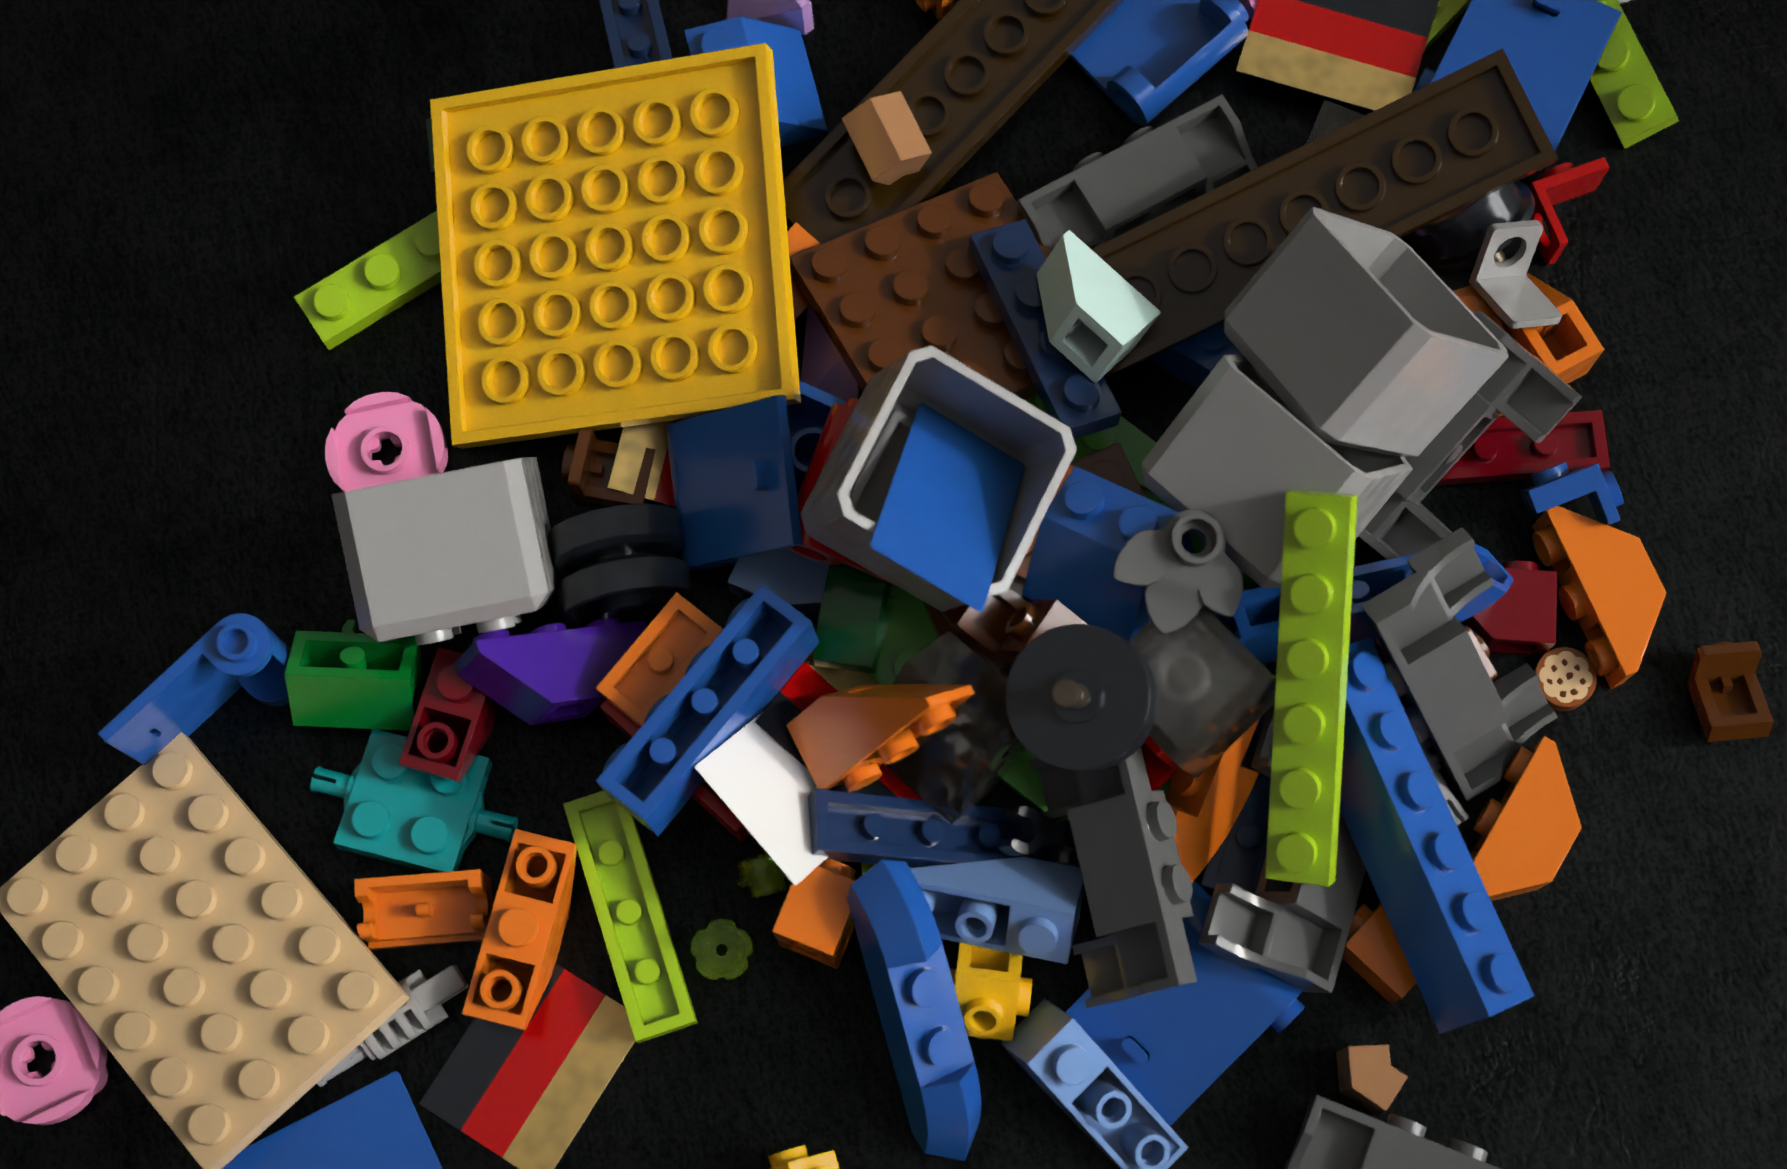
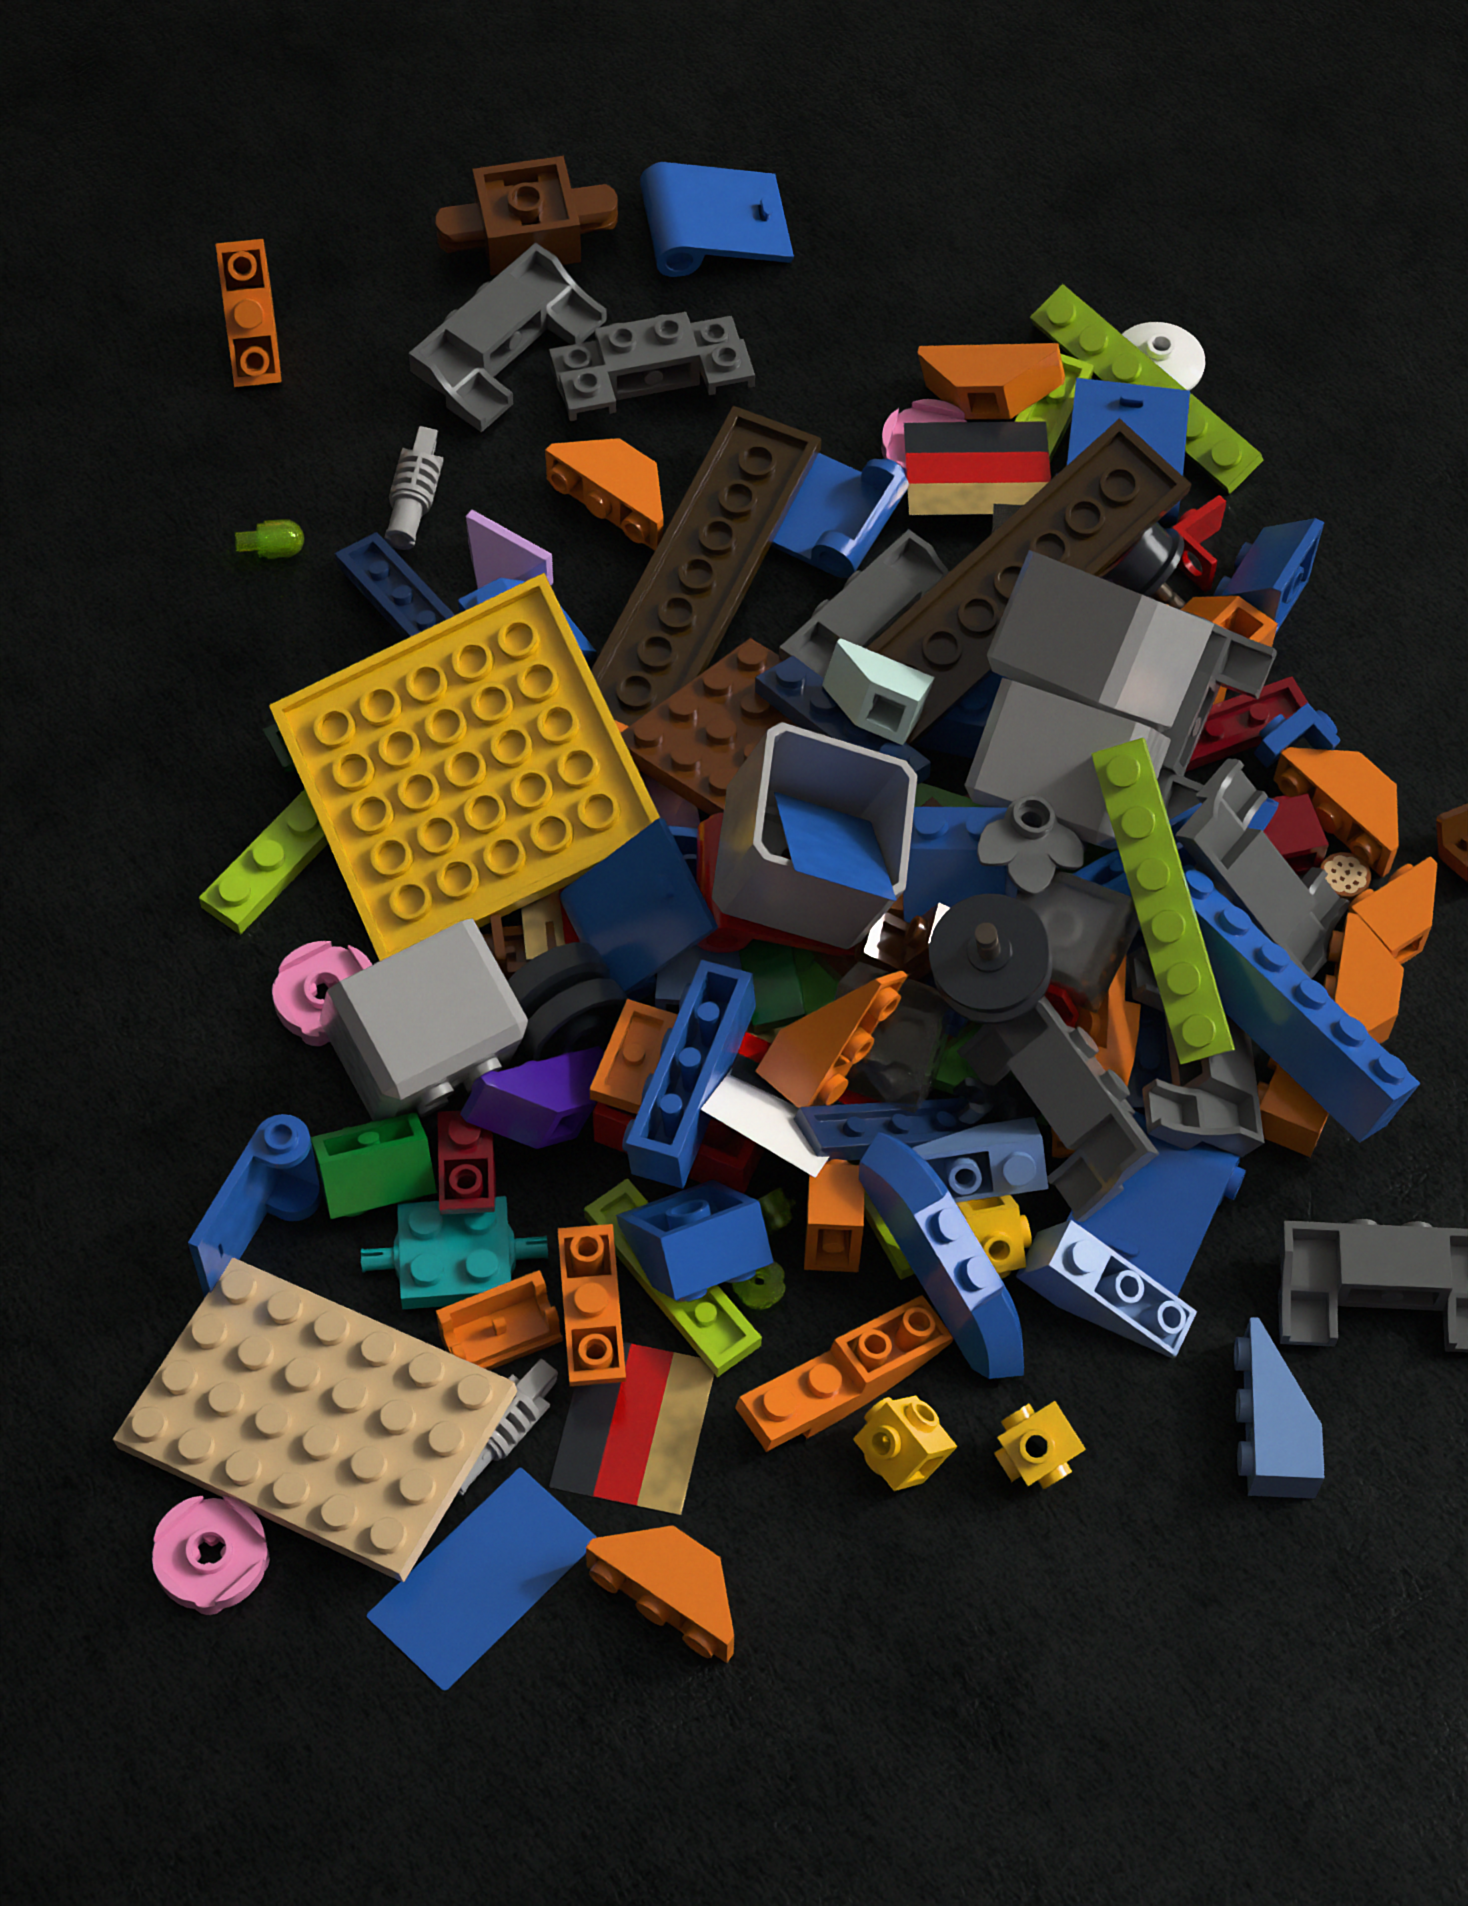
camera: 25 degrees left, 15 degrees down
medium nougat piece [841,91,932,185] -> none
medium nougat piece [1336,1045,1408,1115] -> none
light grey bracket [1469,220,1562,329] -> none
none -> blue slope [616,1179,774,1302]
none -> orange slope [735,1295,954,1452]
none -> blue slope [1213,518,1324,634]
none -> orange slope [1348,856,1437,965]

